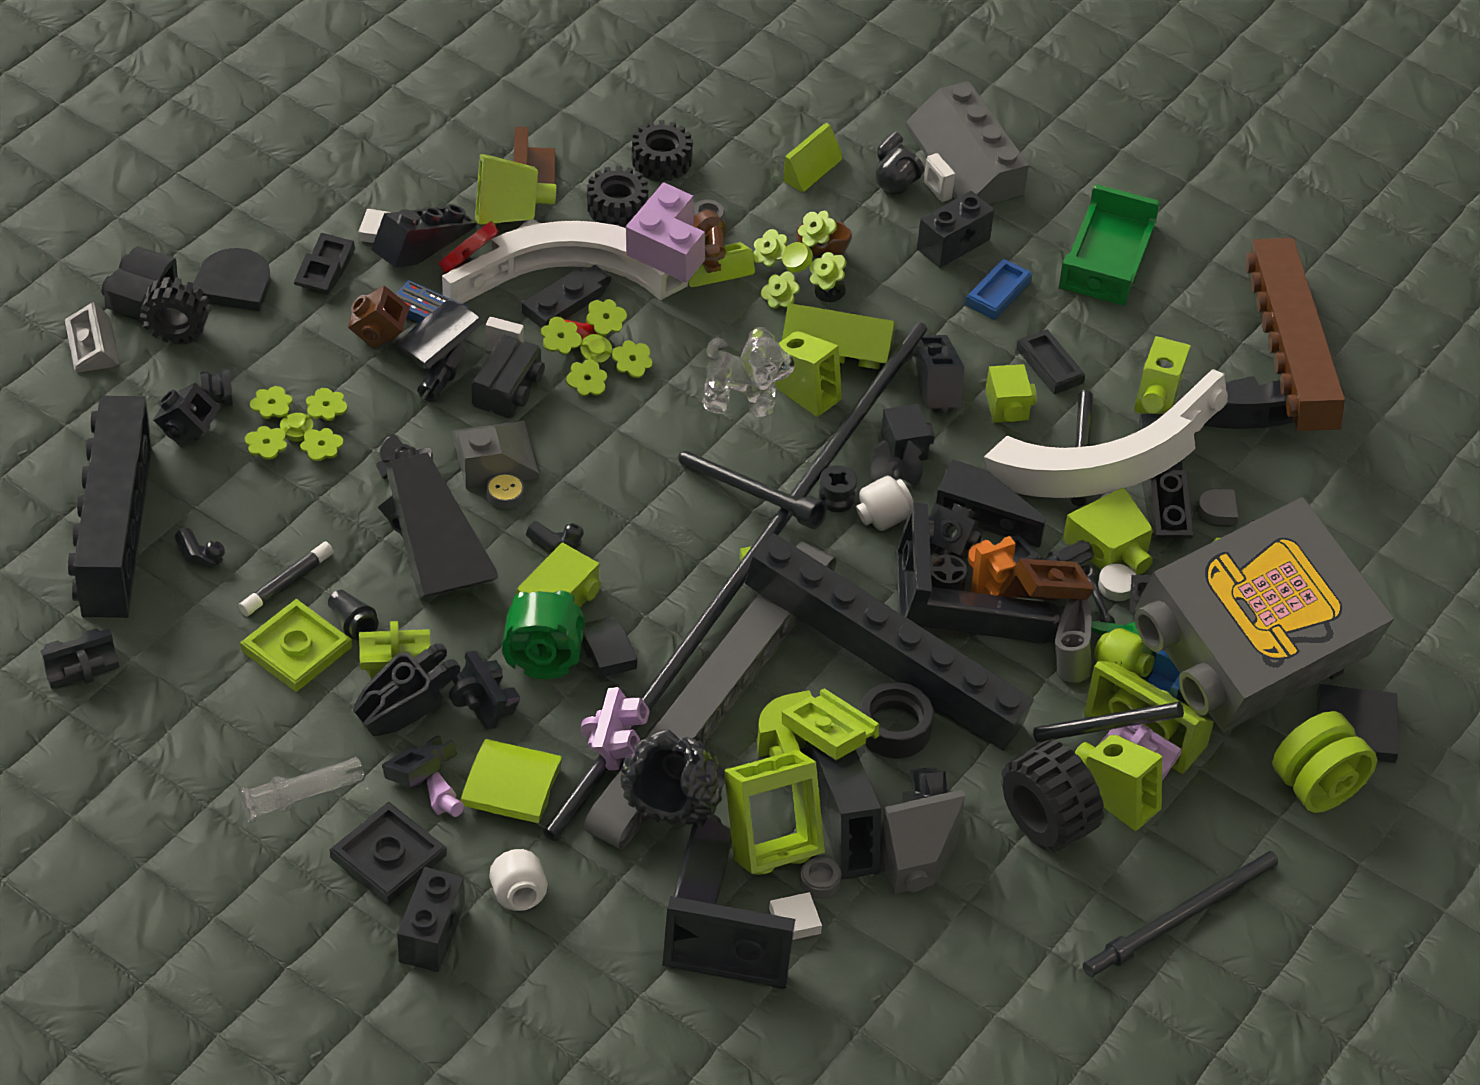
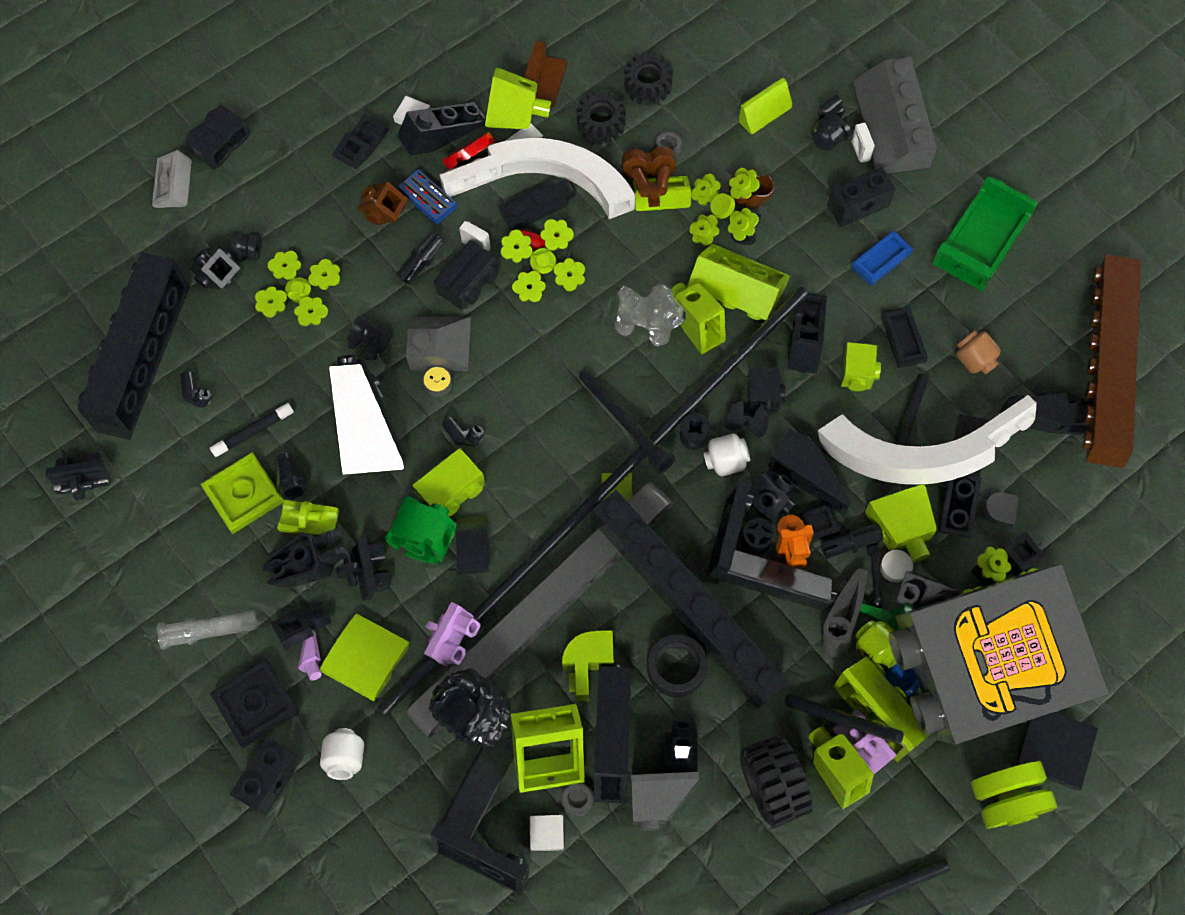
camera: 20 degrees right, 20 degrees up
black tyre [140,277,210,344] -> none
black tile [192,248,271,311] -> none
black slope [393,300,483,369] -> none
lavender brick [625,182,705,283] -> none
lime plate [782,688,879,760] -> none
reddish brown panel [999,559,1095,600] -> none
lime torso [1134,336,1191,414] -> none
none -> medium nougat head [956,330,1001,374]

